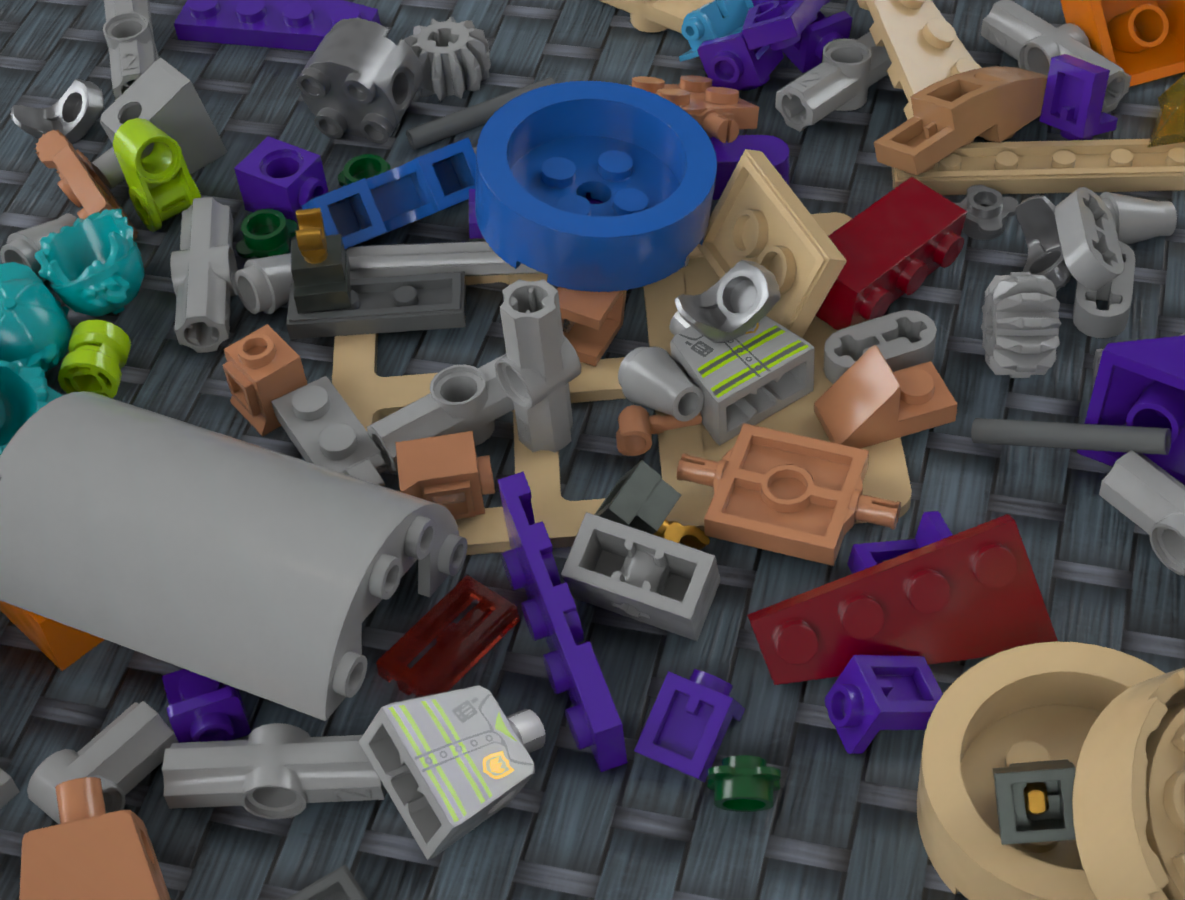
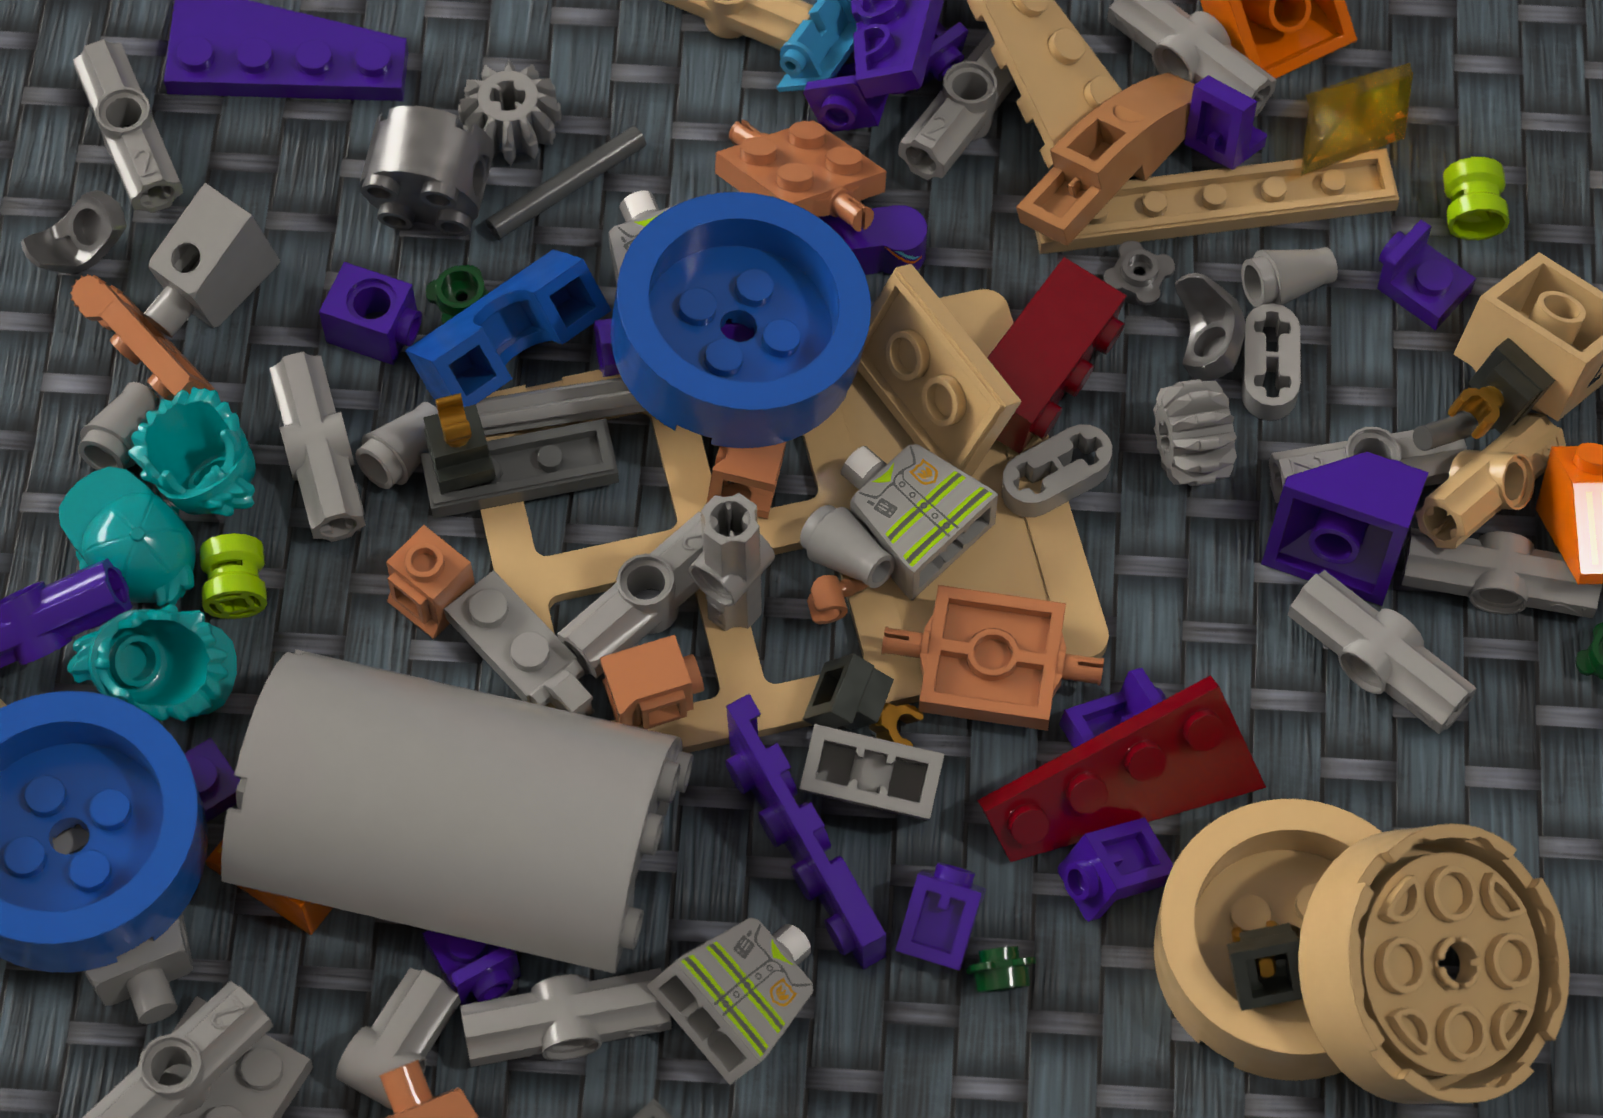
camera: 15 degrees left, 15 degrees up
lime piece [113,118,201,232] -> none
dark green plate [235,209,299,258] -> none
clear red tile [376,575,519,698] -> none
flat silver hair [675,260,781,343] -> none
nougat slope [814,345,958,449] -> none
dark grey piece [971,418,1171,455] -> none
light grey beam [1054,187,1124,291] -> none

